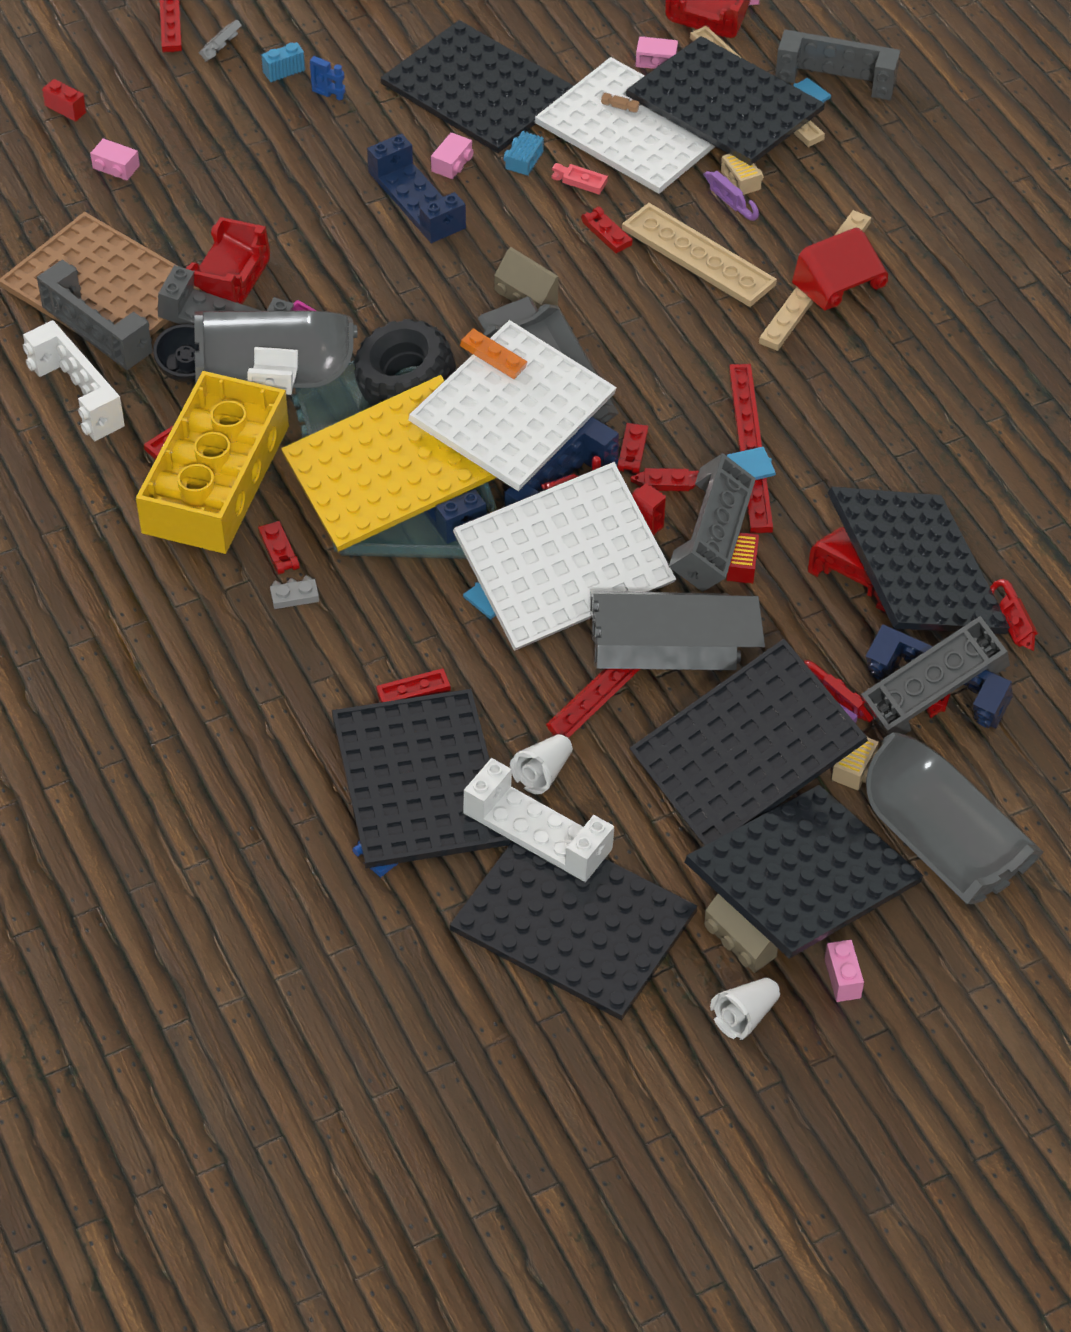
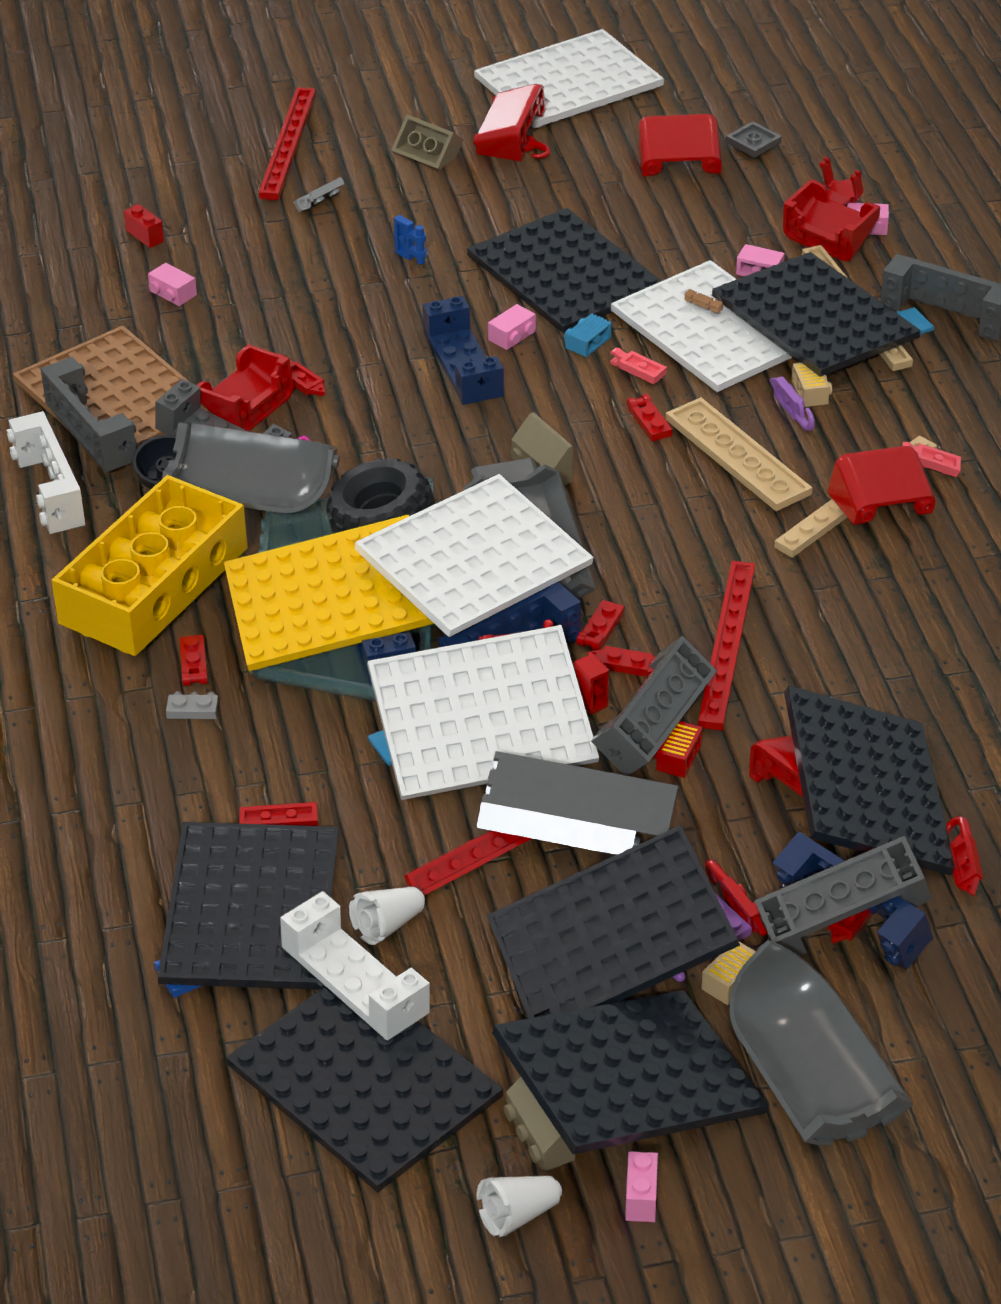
camera: 15 degrees right, 10 degrees down
white panel [248,347,298,395] -> none
dark azure brick [261,42,305,82] -> none
orange plate [460,328,528,379] -> none
dark azure piece [727,446,776,480] -> none
none -> red plate [276,353,325,396]
none -> coral plate [903,442,961,477]

